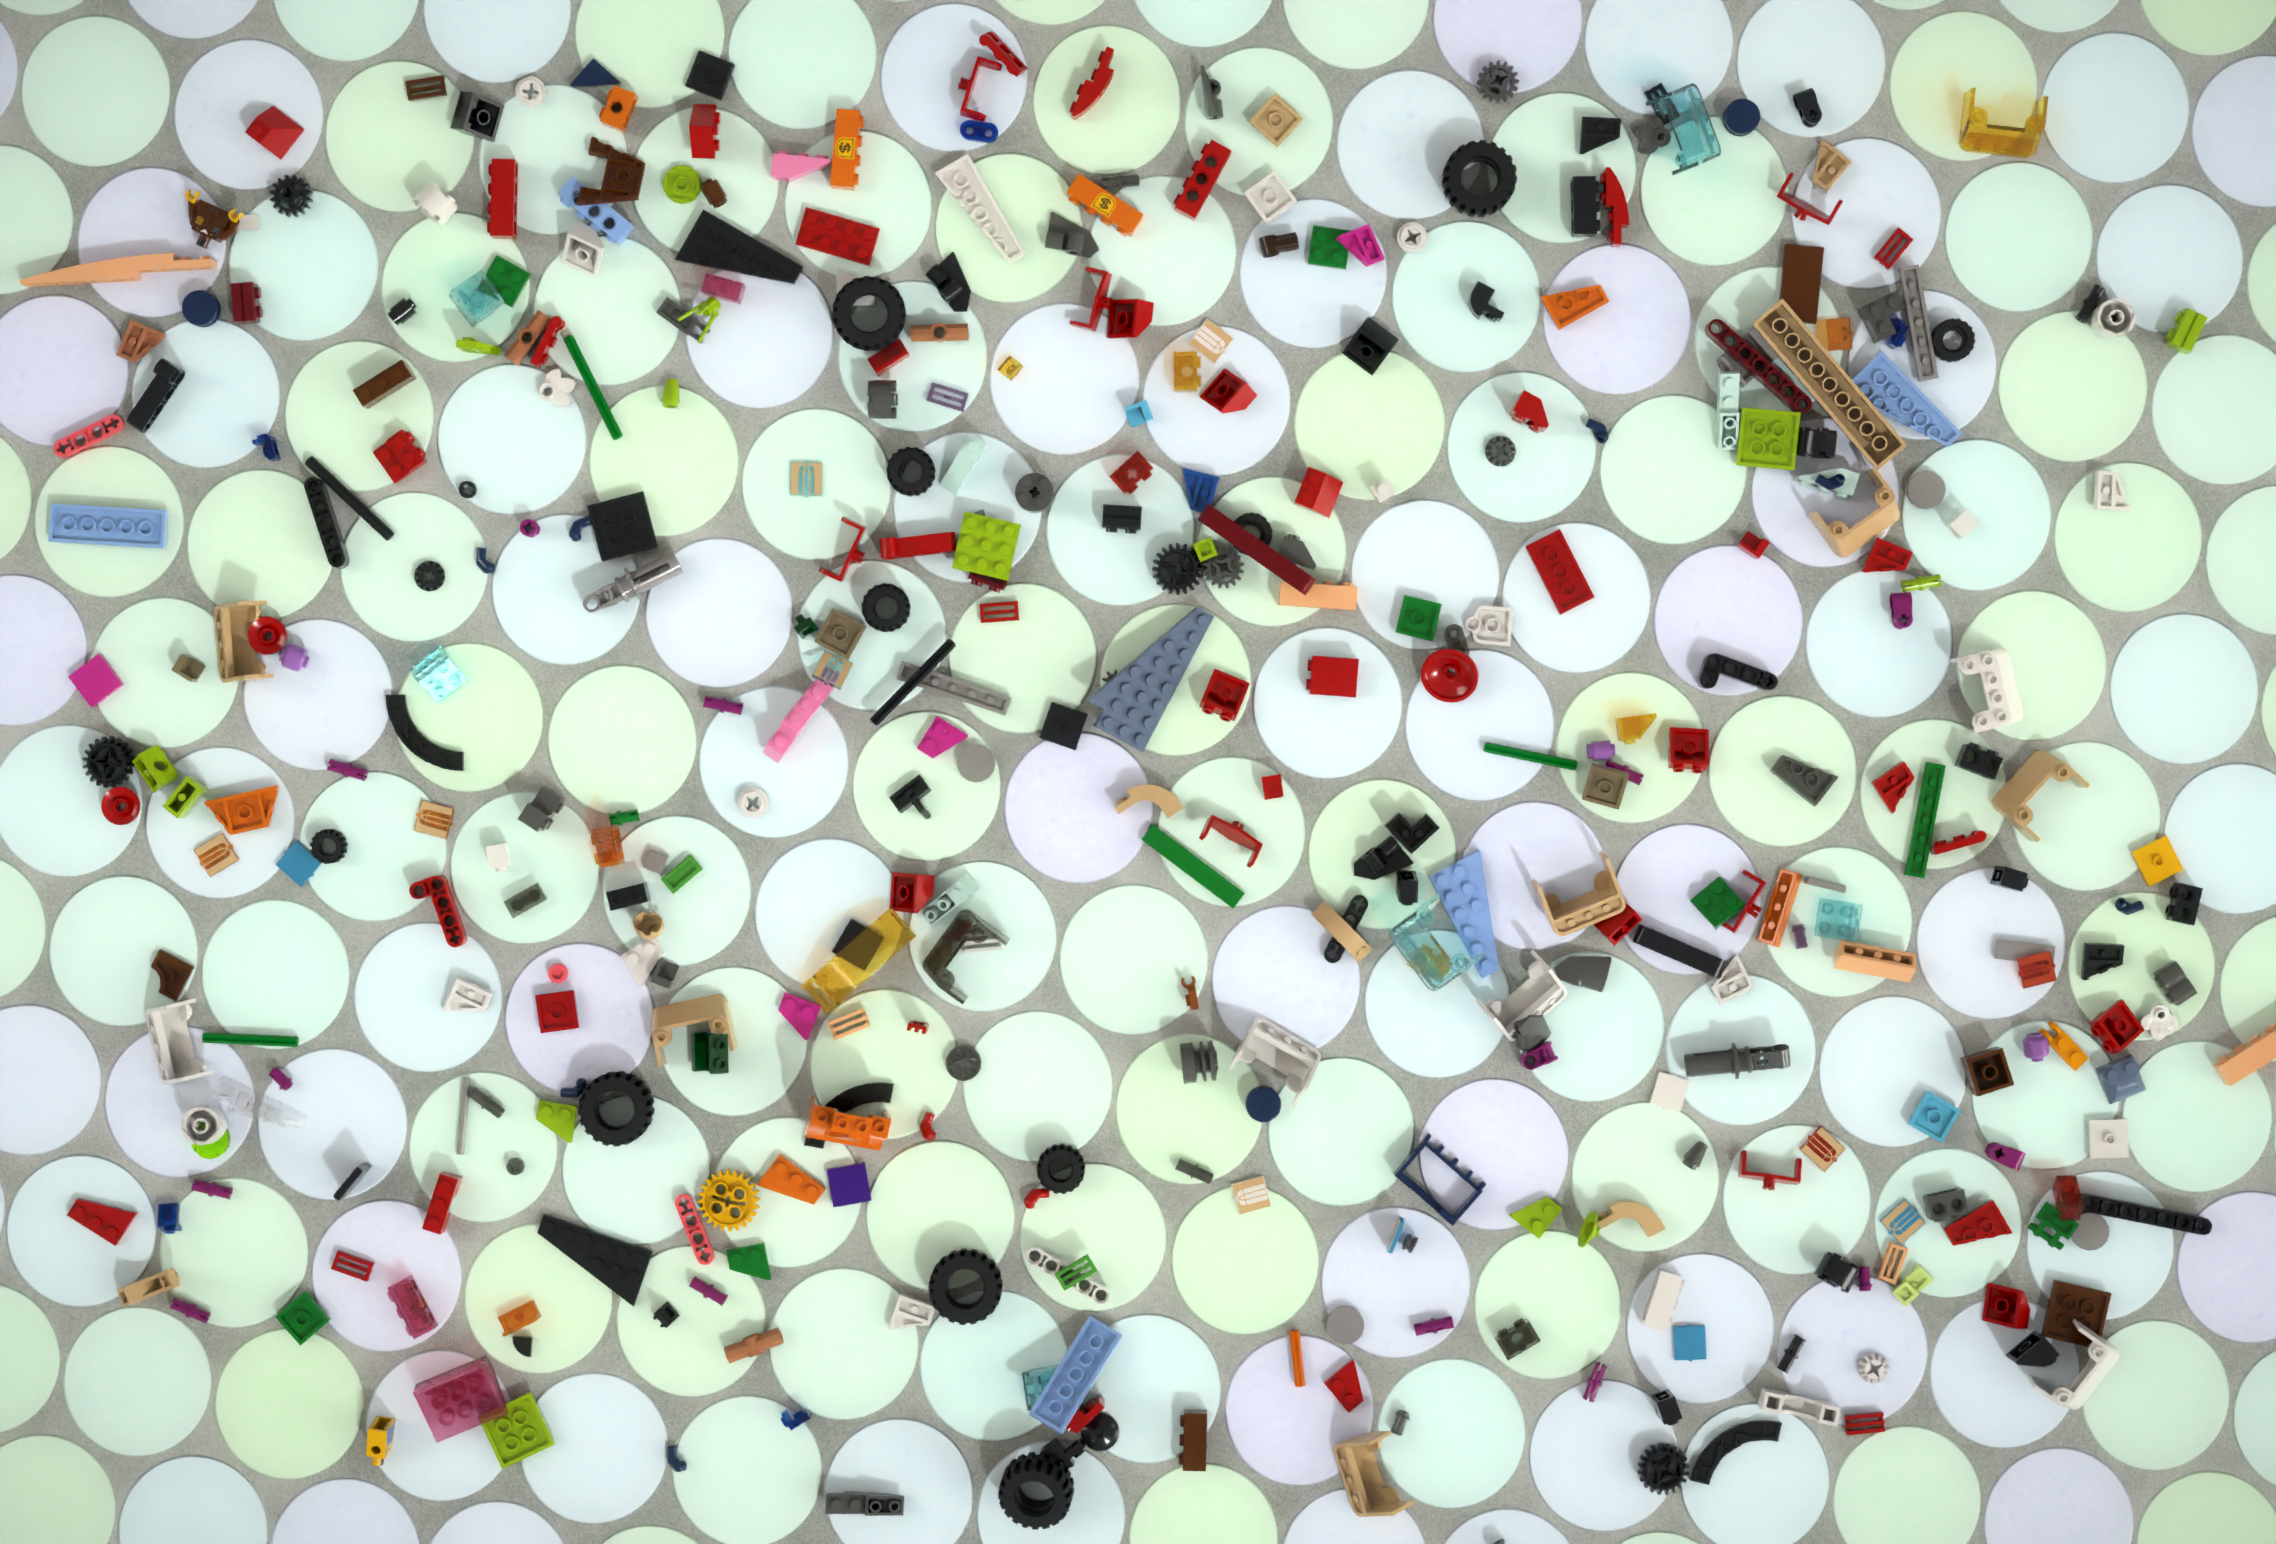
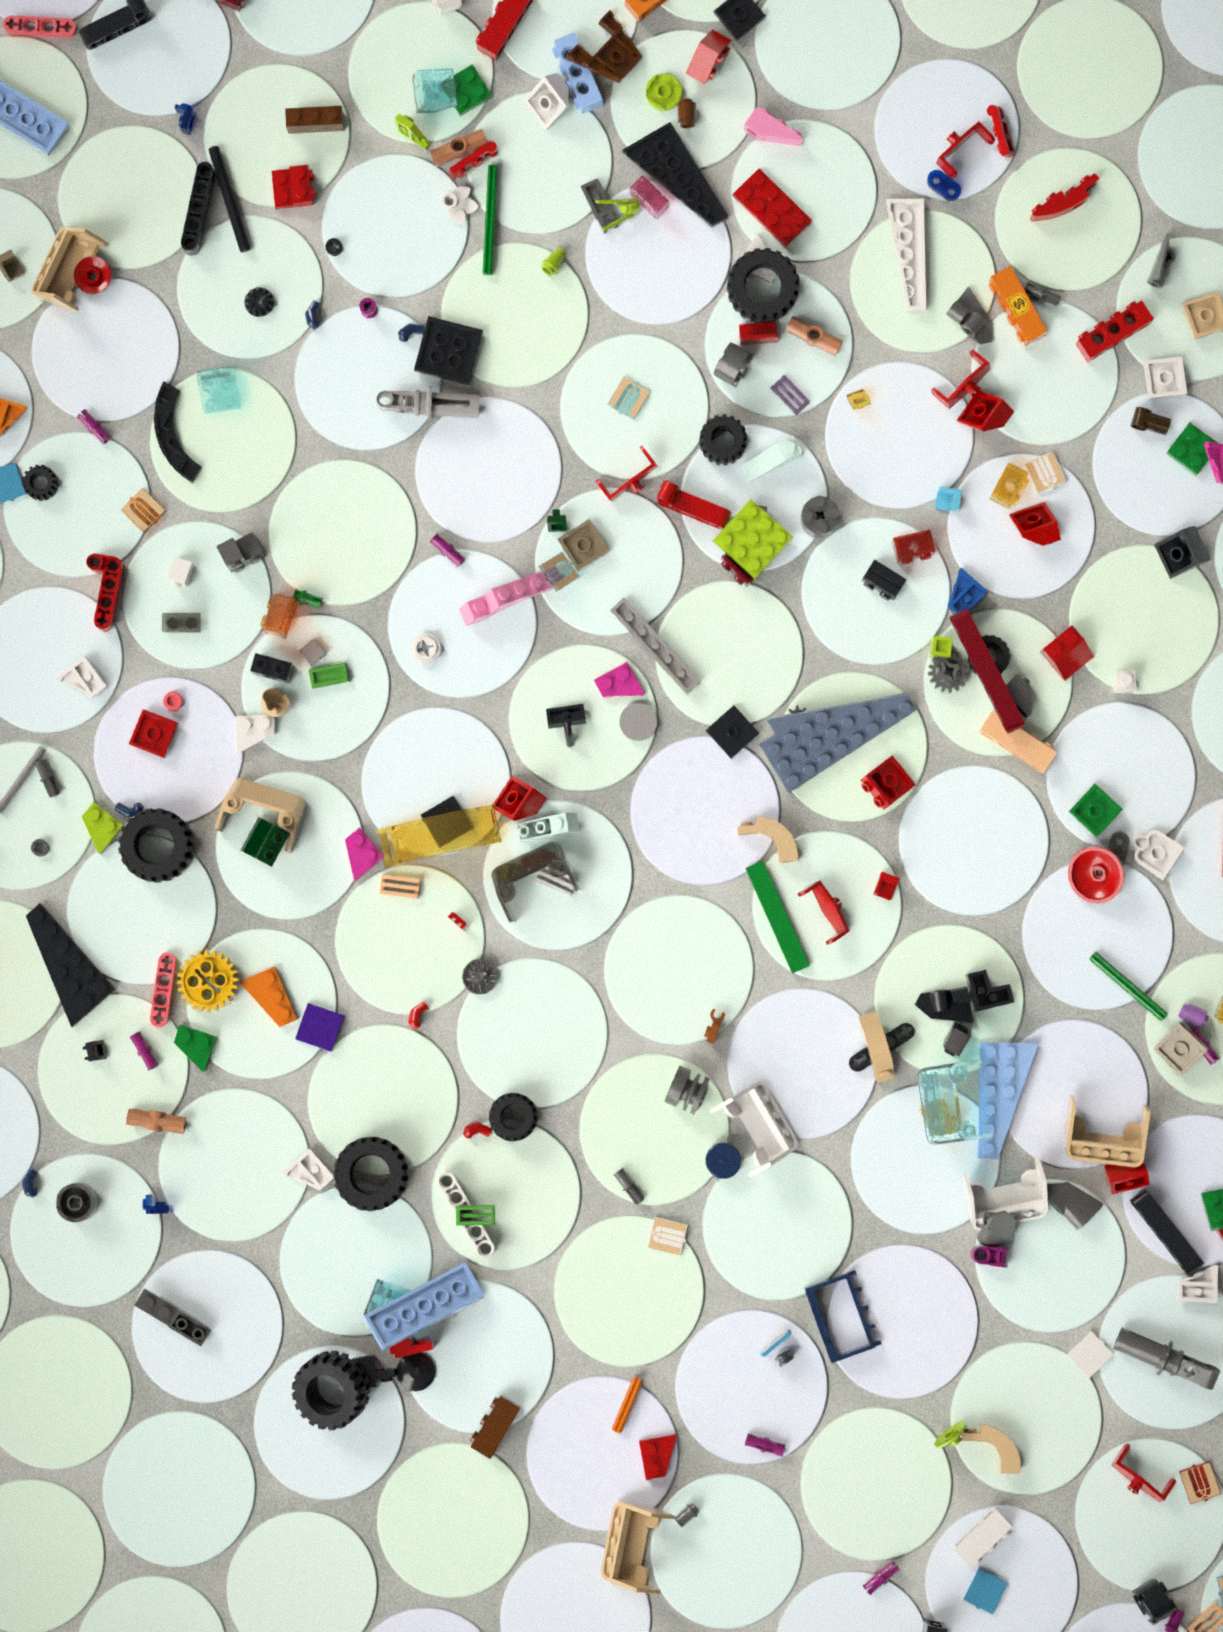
camera: 35 degrees right, 5 degrees down
medium lavender head [279,644,309,671] -> none
black brick [387,298,417,326] -> none
dark grey panel [651,959,679,989] -> none
orange panel [803,1096,891,1151] -> none
black tile [804,1082,894,1149] -> none
orange brick [830,108,864,191] -> none
black tyre [861,583,911,632] -> none
black axle [870,638,956,726] -> none
black panel [925,252,971,312] -> none
red tile [979,601,1019,623] -> none
black gear [1152,543,1204,595] -> none
red panel [1306,656,1359,698] -> none
light grey tile [1326,1306,1364,1345] -> none
clear smoke brick [1494,1318,1541,1360] -> none
lime wing [1509,1196,1562,1239] -> none
dark grey cone [1682,1141,1708,1170] -> none
none -> dark grey brick [56,1183,99,1222]

